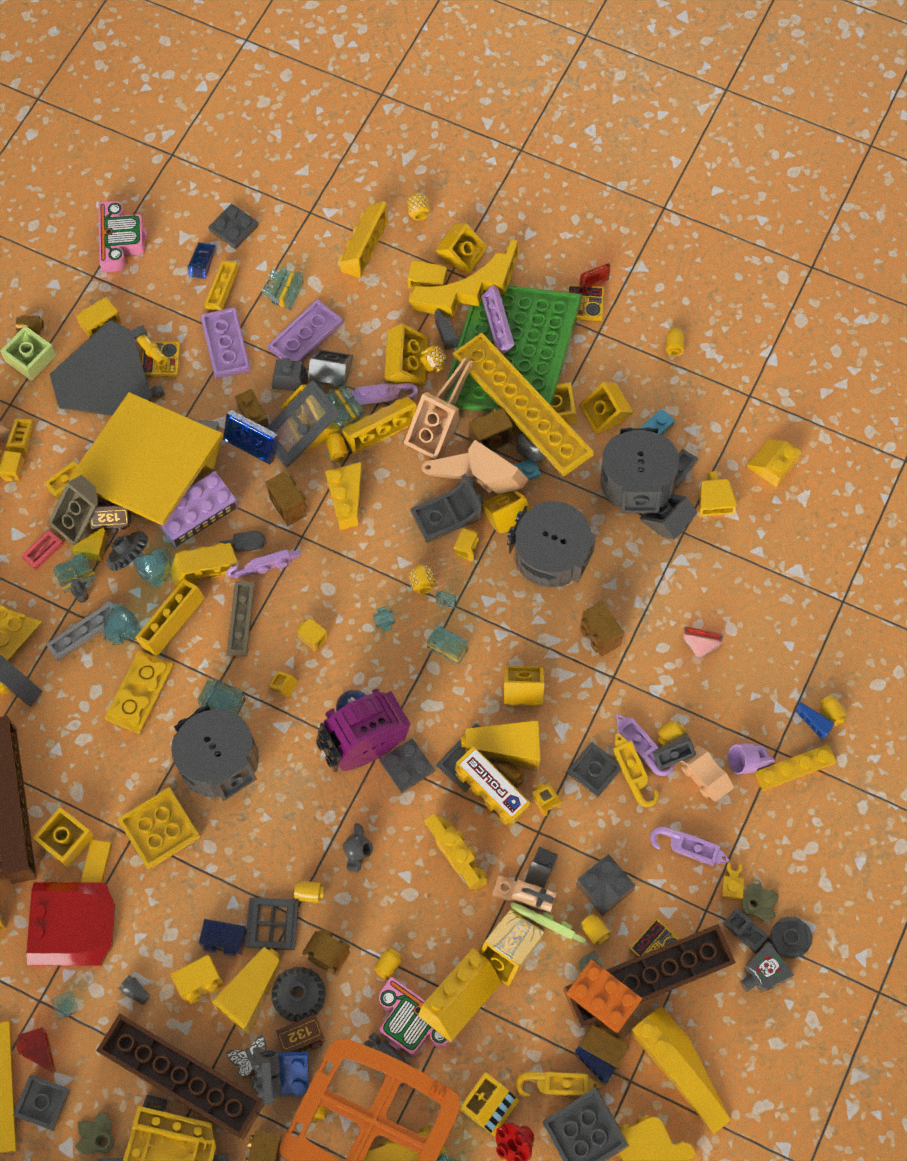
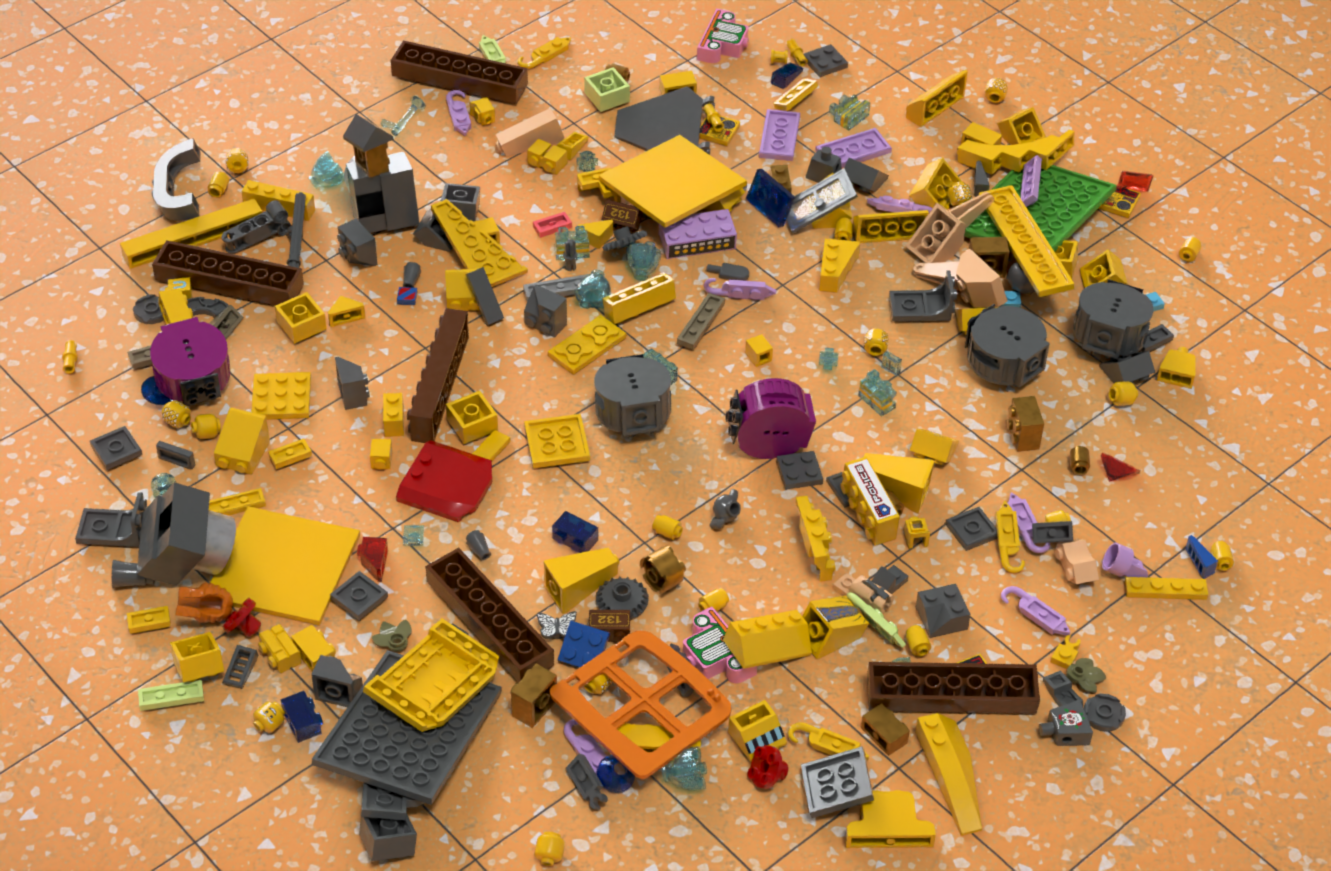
camera: 20 degrees right, 20 degrees down
dark tan slope [48,475,98,546] -> none
yellow wedge [170,543,237,588] -> none
yellow brick [170,955,224,1004] -> none
dark grey piece [245,898,299,950] -> none
dark grey plate [250,1047,281,1105] -> none
pearl gold brick [265,471,308,527] -> none
yellow slope [268,671,298,697] -> none
clear light blue hips [320,385,365,427] -> none
yellow window [454,528,479,562] -> none
orange plate [566,959,642,1033] -> none
clear blue slope [575,1047,615,1085] -> none
yellow slope [746,439,802,488] -> none
none -> dark grey slope [524,285,567,338]
none -> clear light blue gear [577,151,598,172]
none -> yellow bush [771,49,788,65]
none -> yellow axle [787,39,808,67]
none -> pearl gold brick [1070,446,1090,475]
none -> yellow head [1108,381,1138,406]

